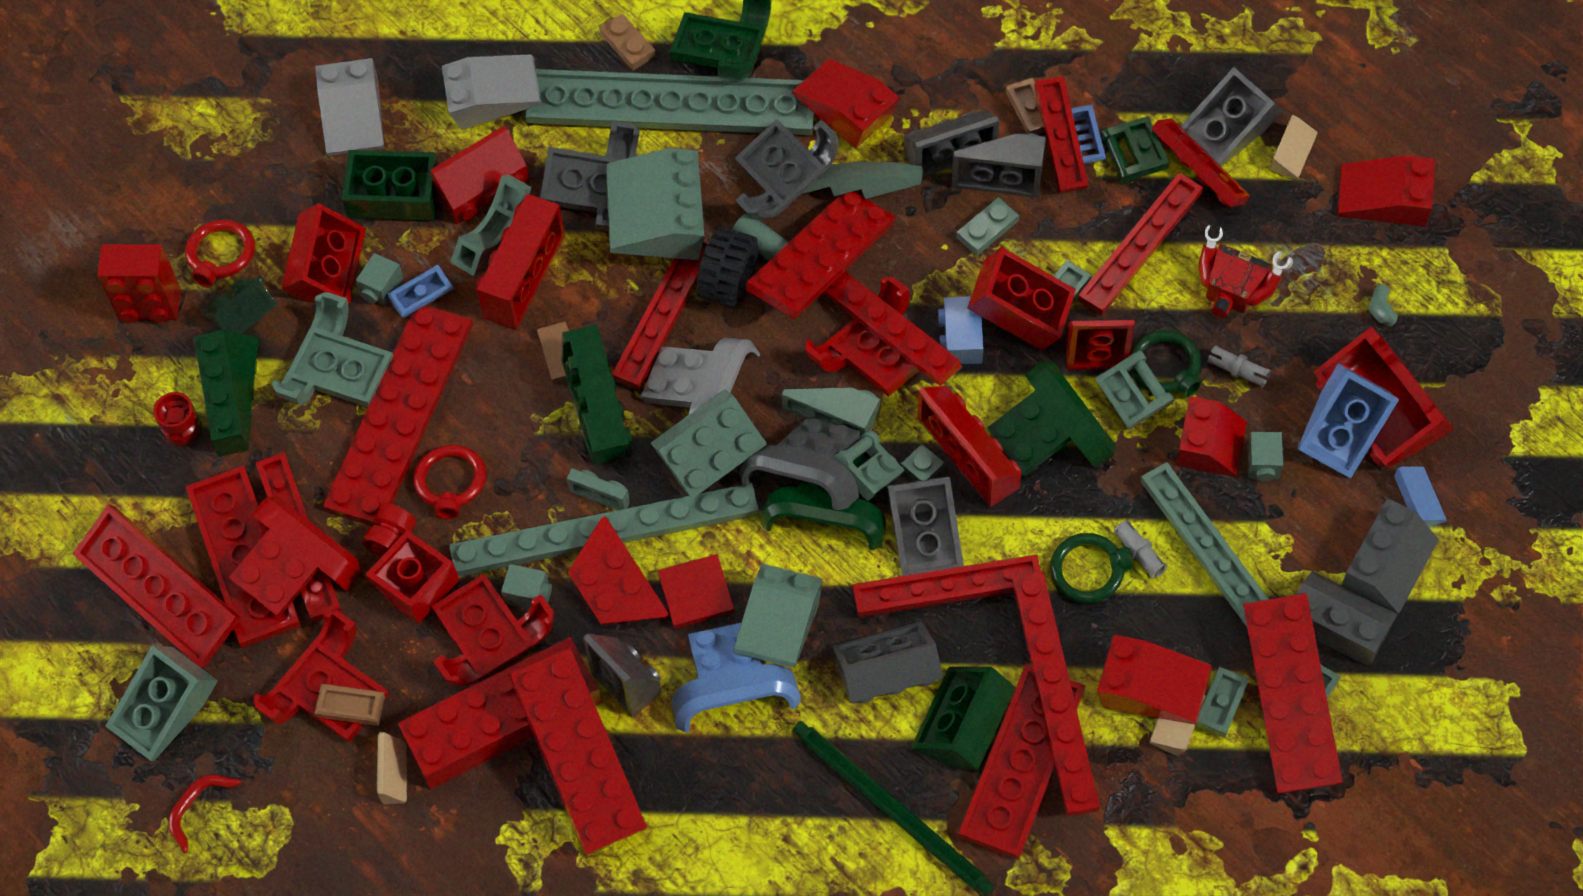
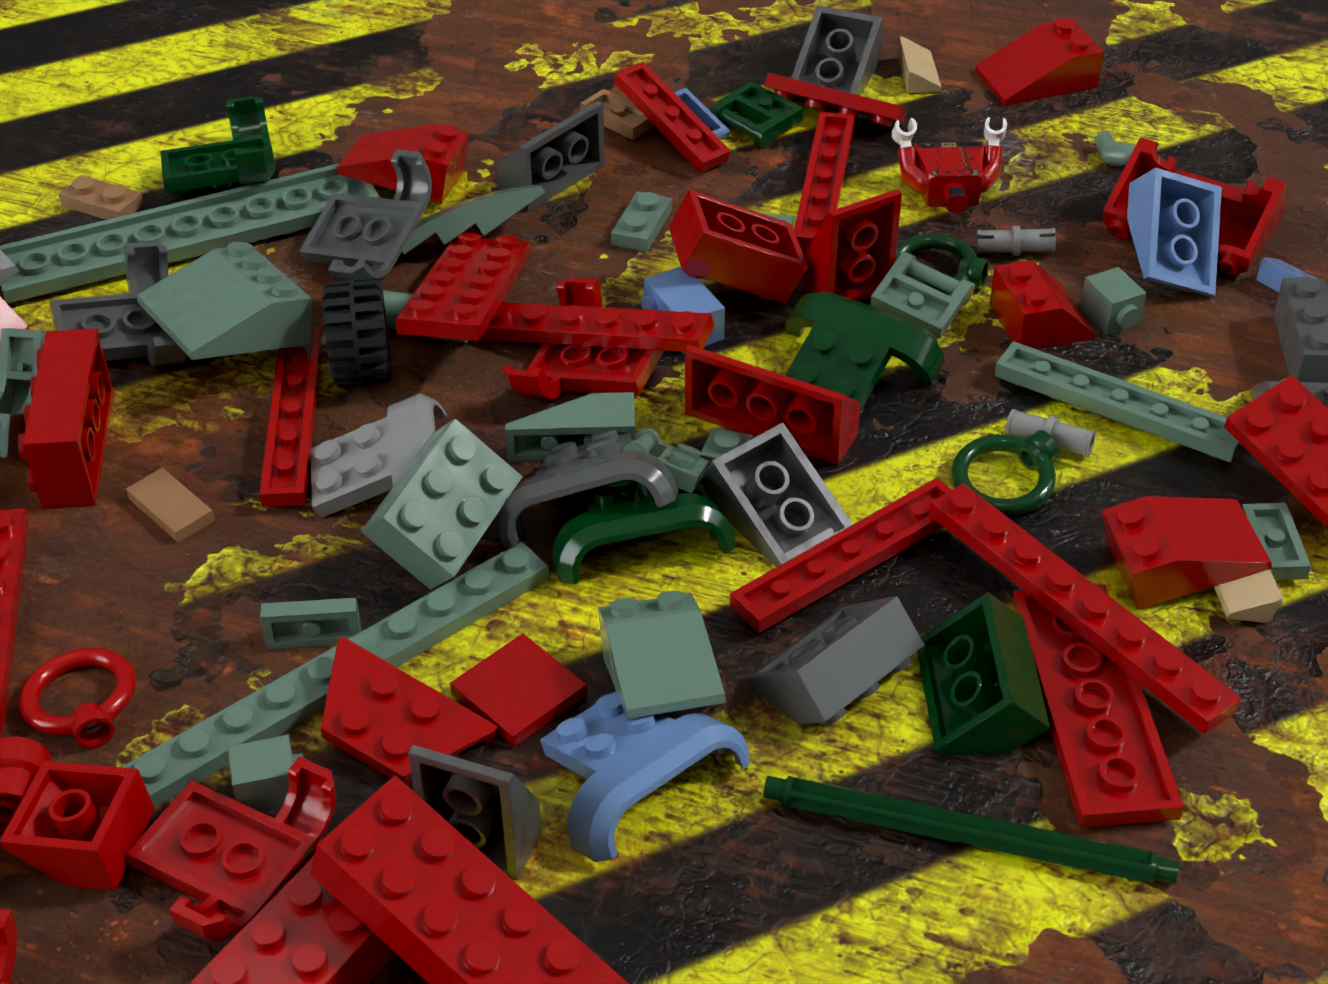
camera: 30 degrees left, 20 degrees down
dark green wedge [561,325,632,465] -> none
dark grey slope [952,133,1046,198] -> none

